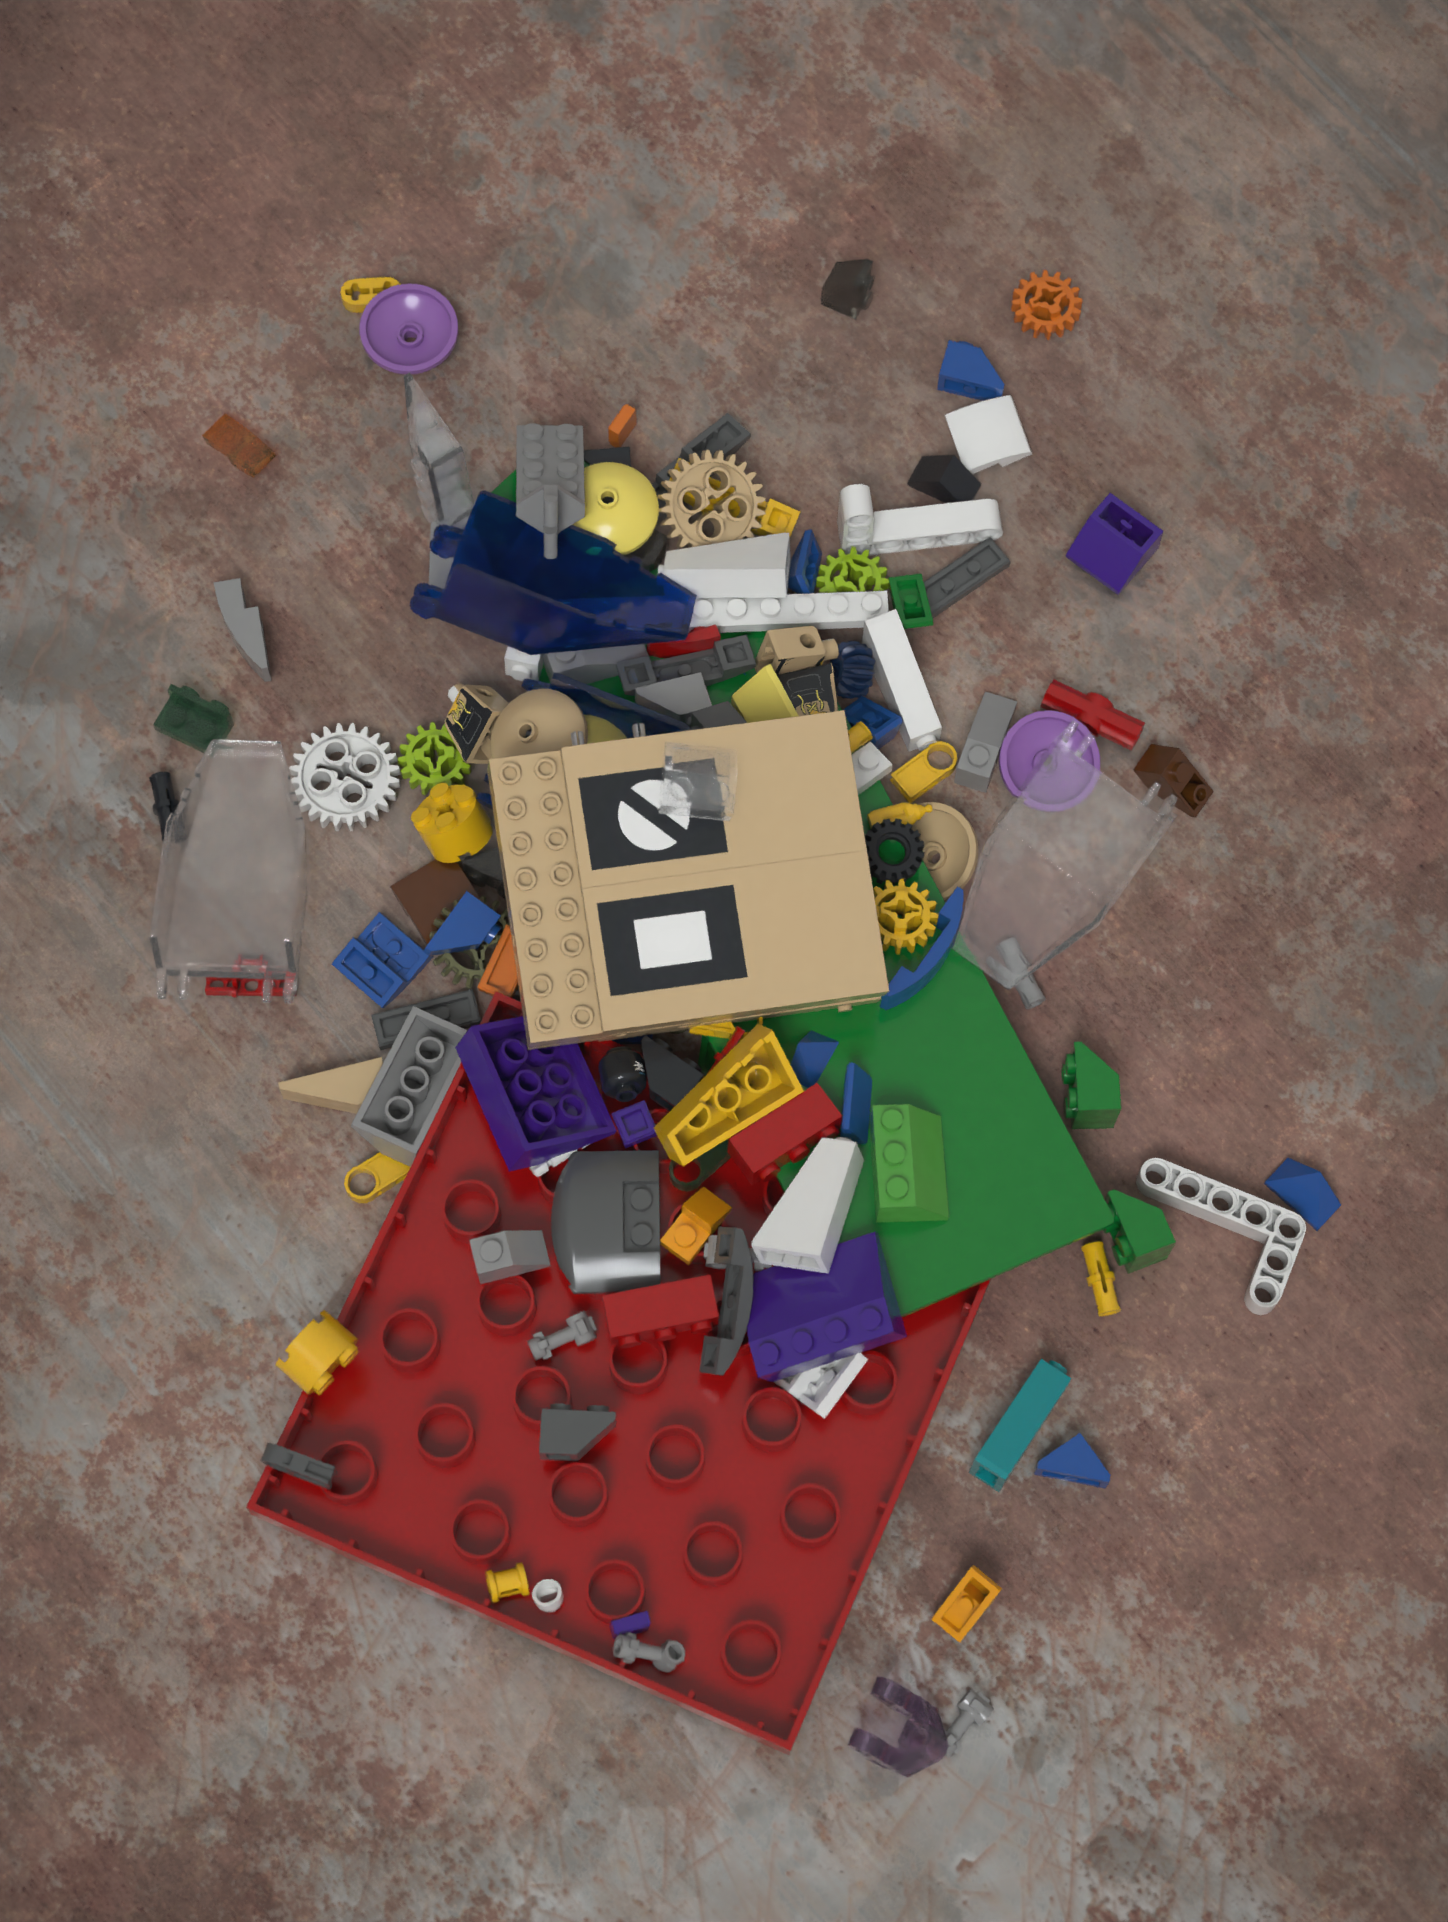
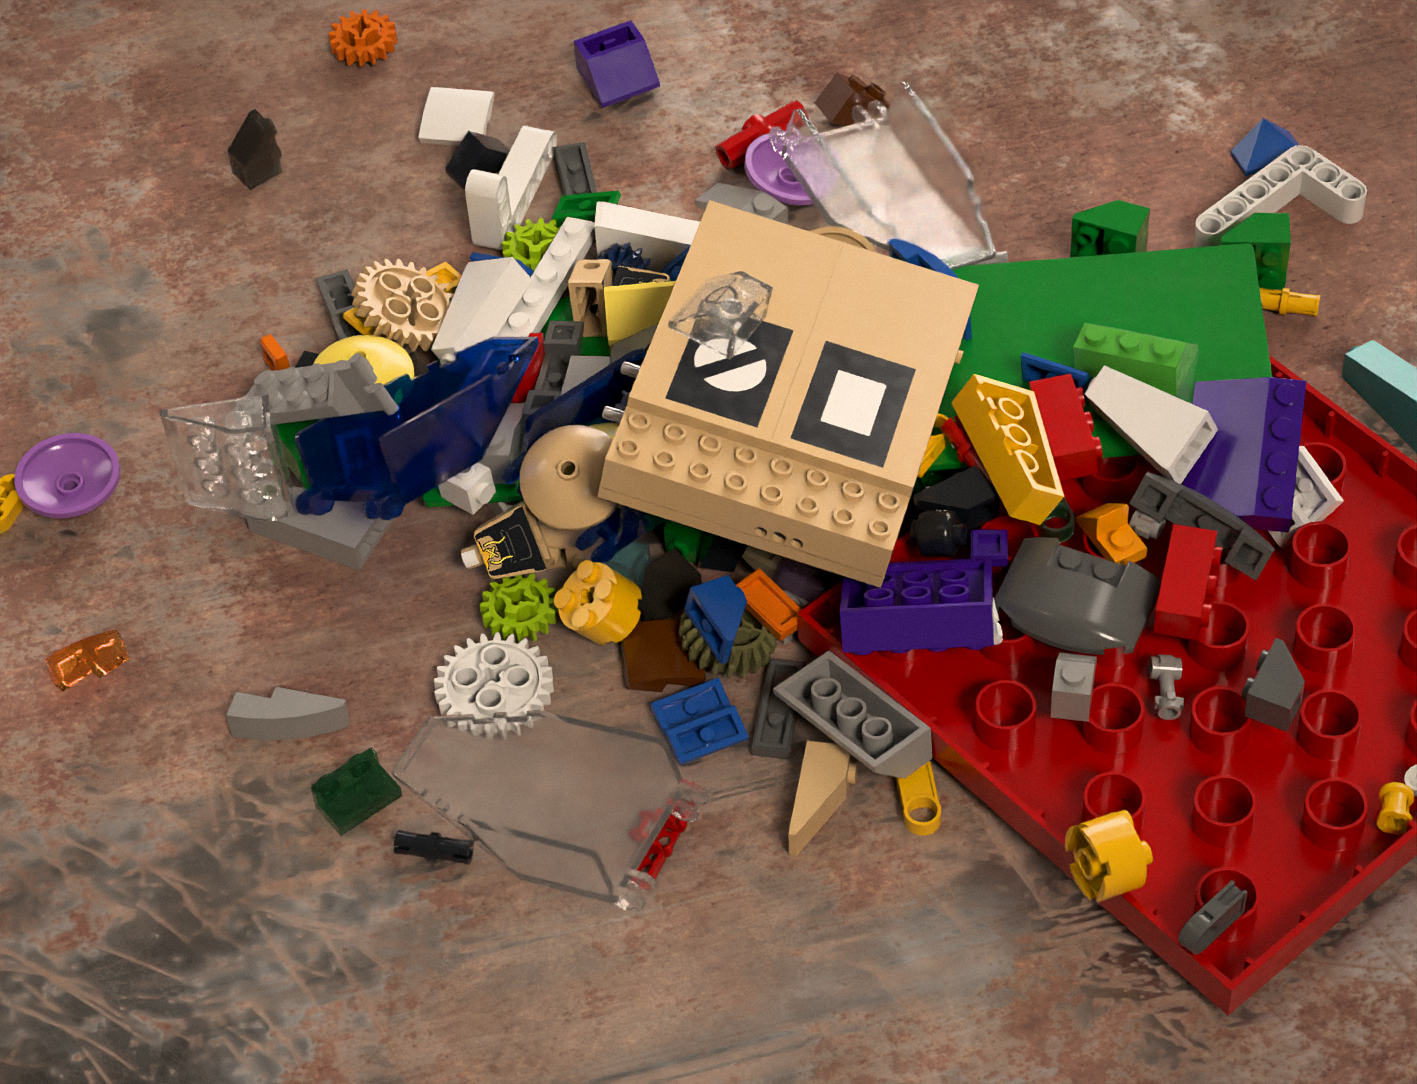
camera: 60 degrees left, 20 degrees down
blue slope [937,340,1005,401] -> none

